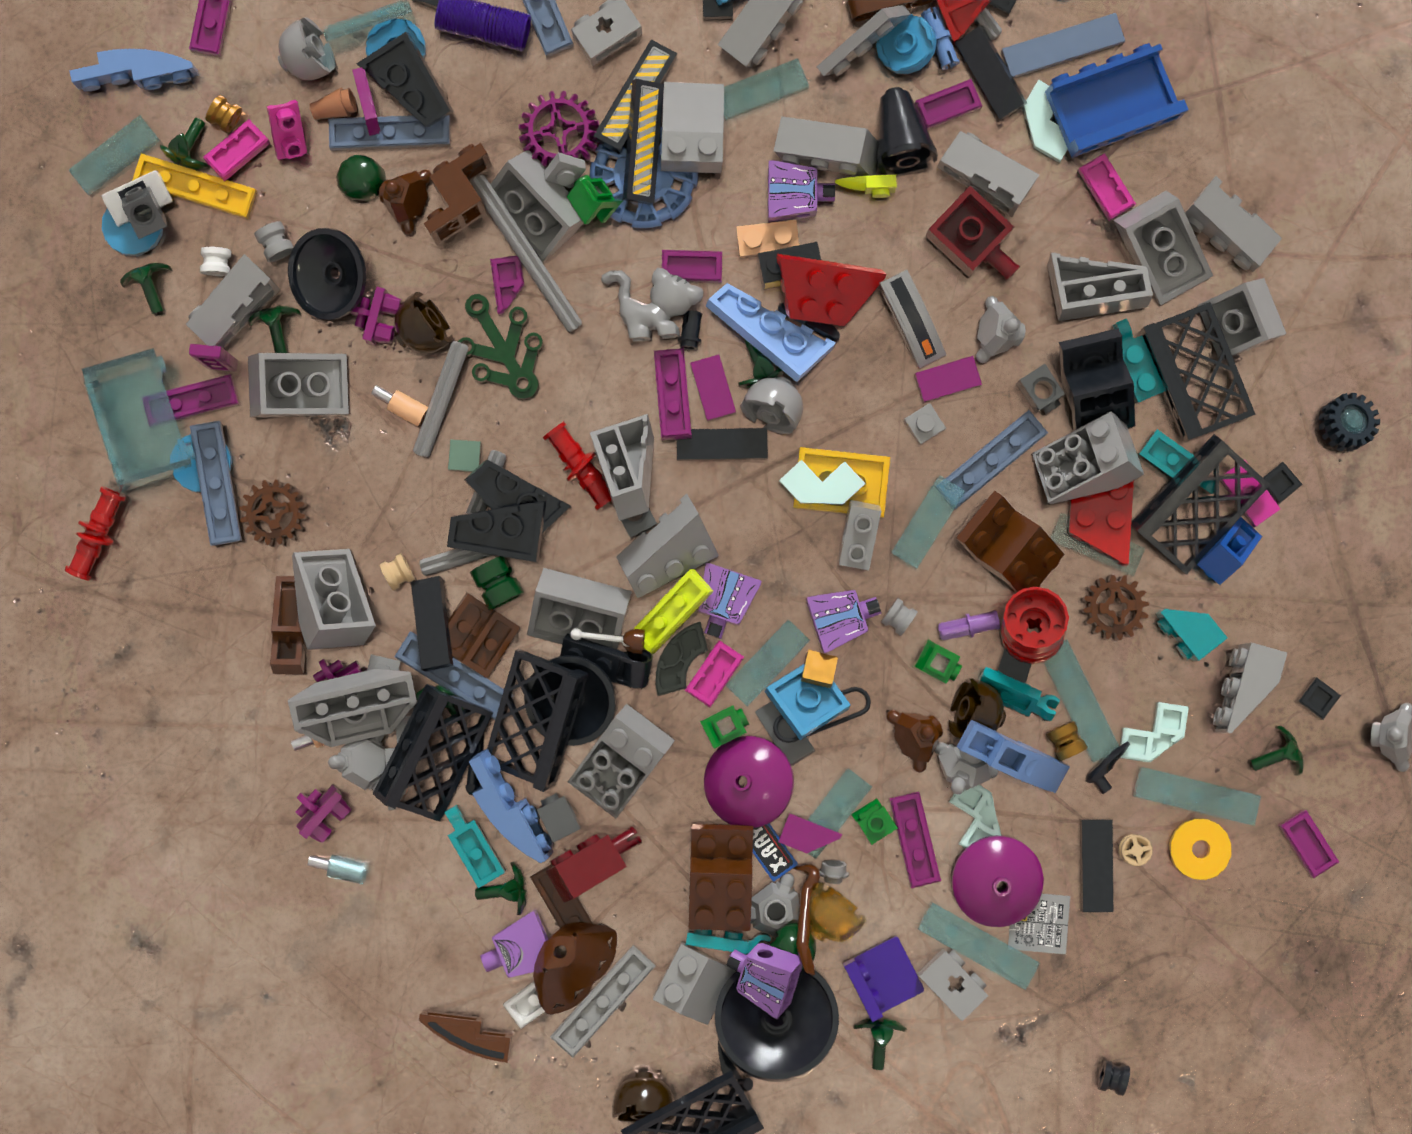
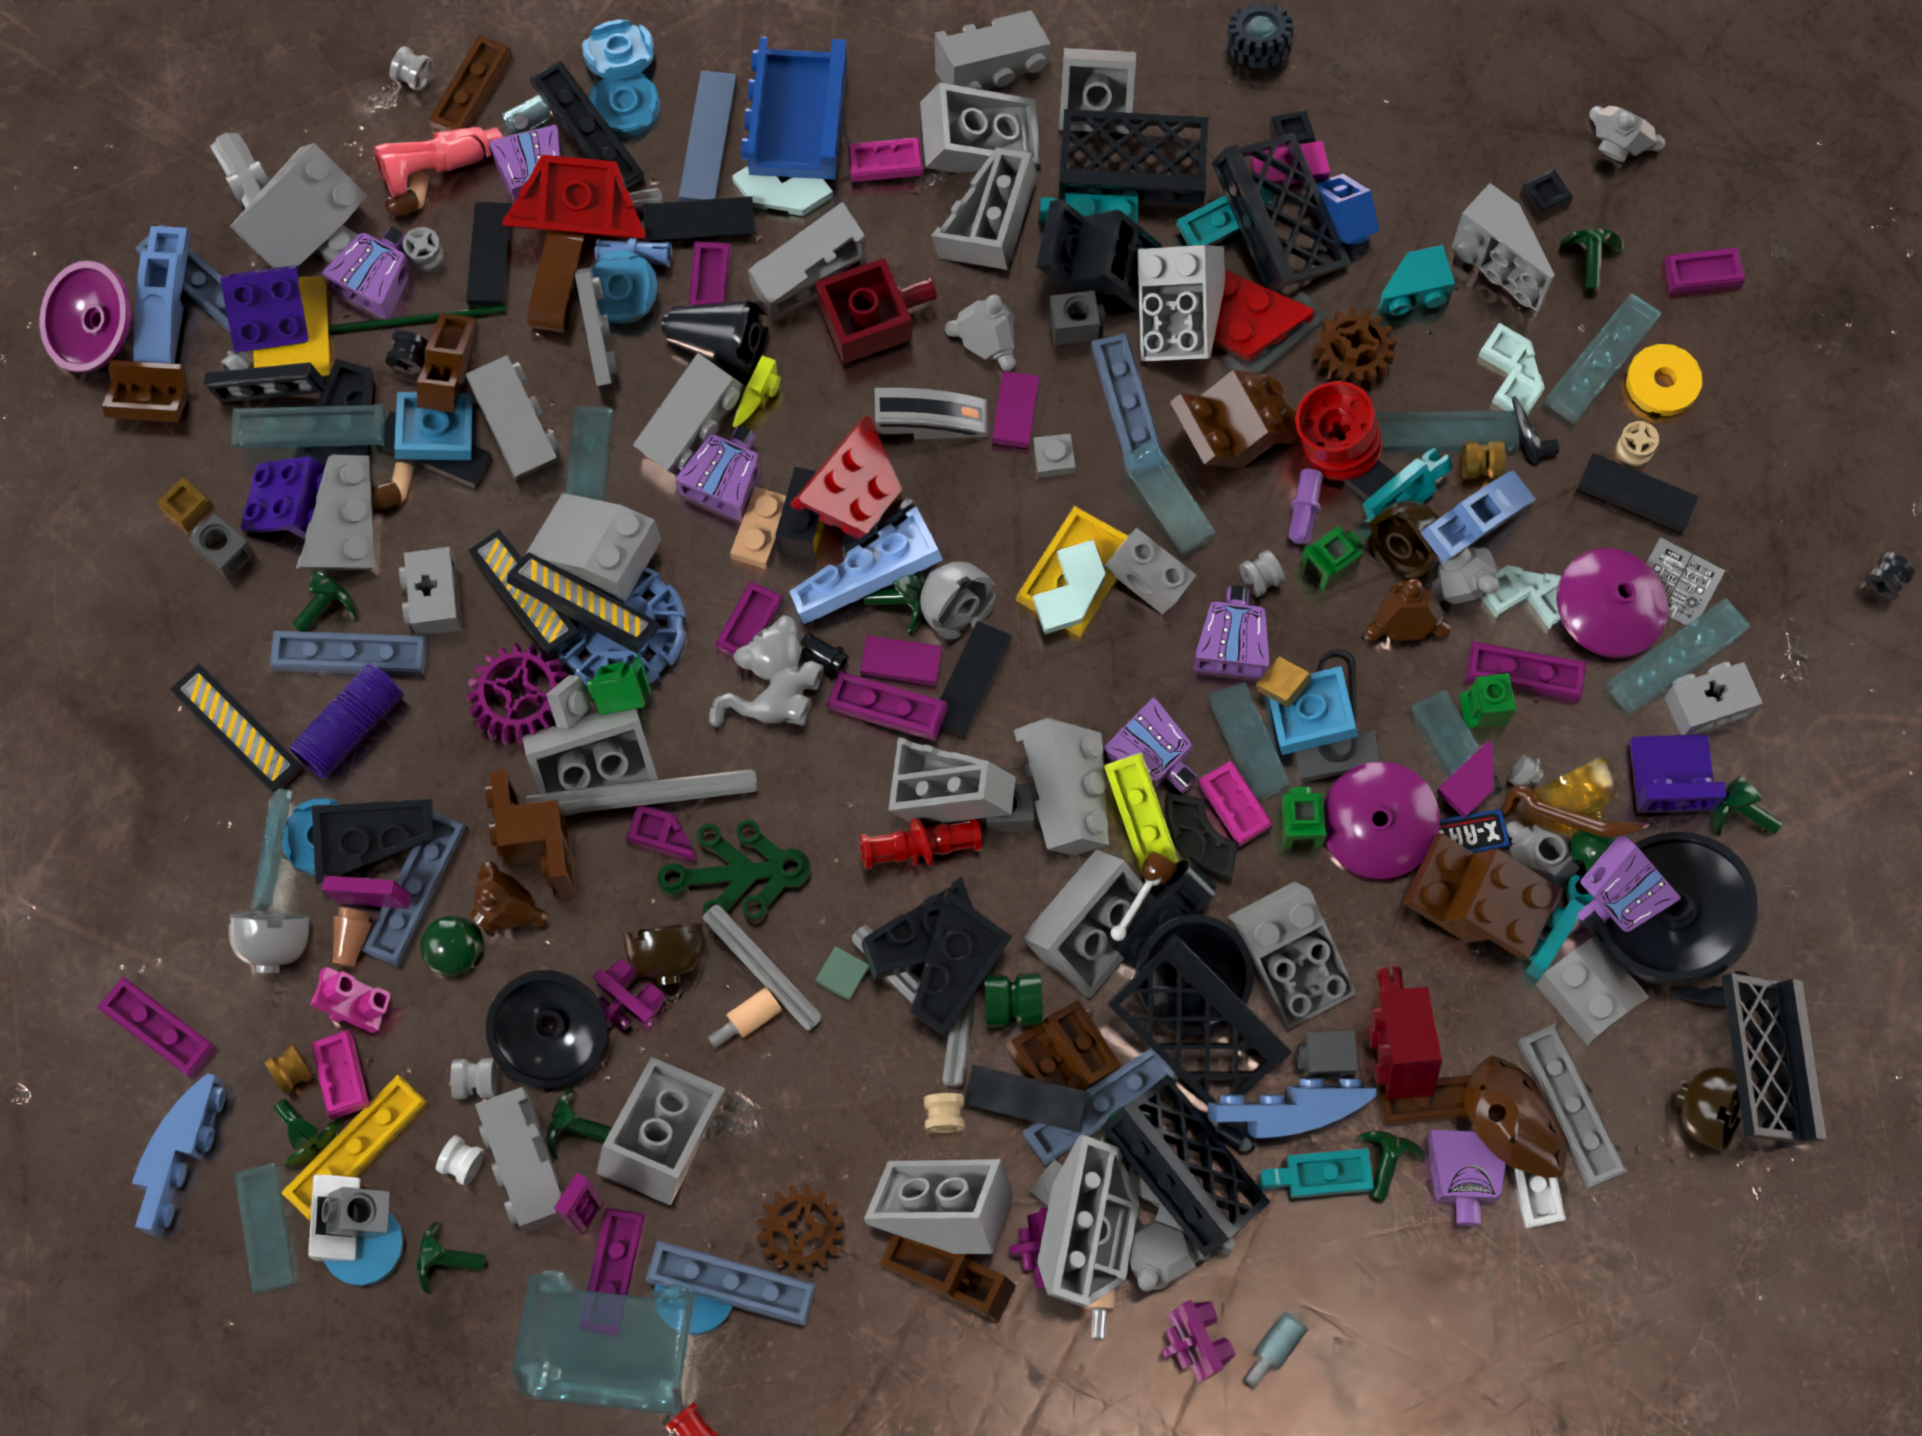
camera: 65 degrees left, 15 degrees down
reddish brown slope [419,1011,513,1063] -> none

